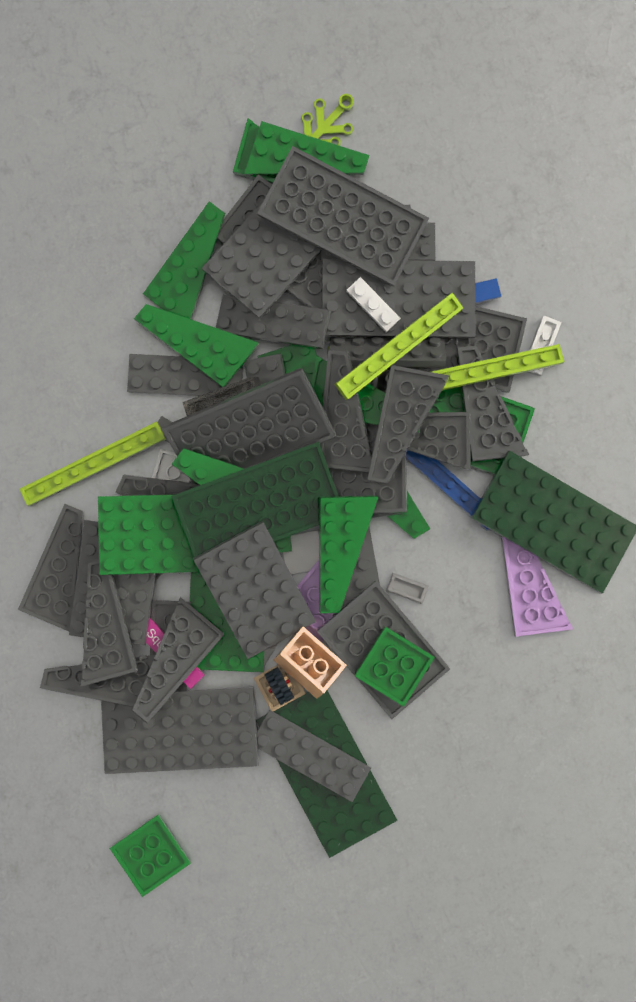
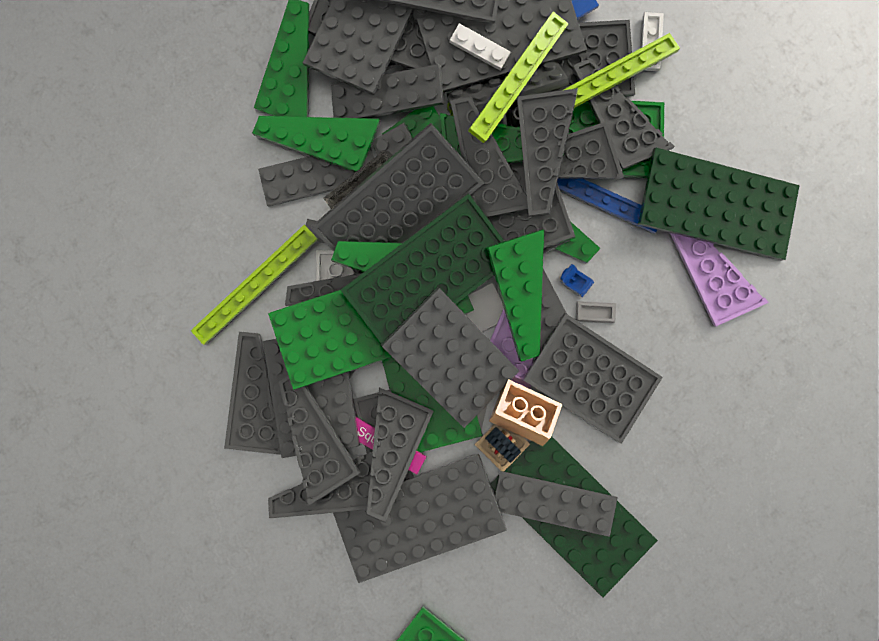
camera: 10 degrees left, 0 degrees up
green plate [354,626,435,707] -> none
none -> blue bracket [560,264,594,298]

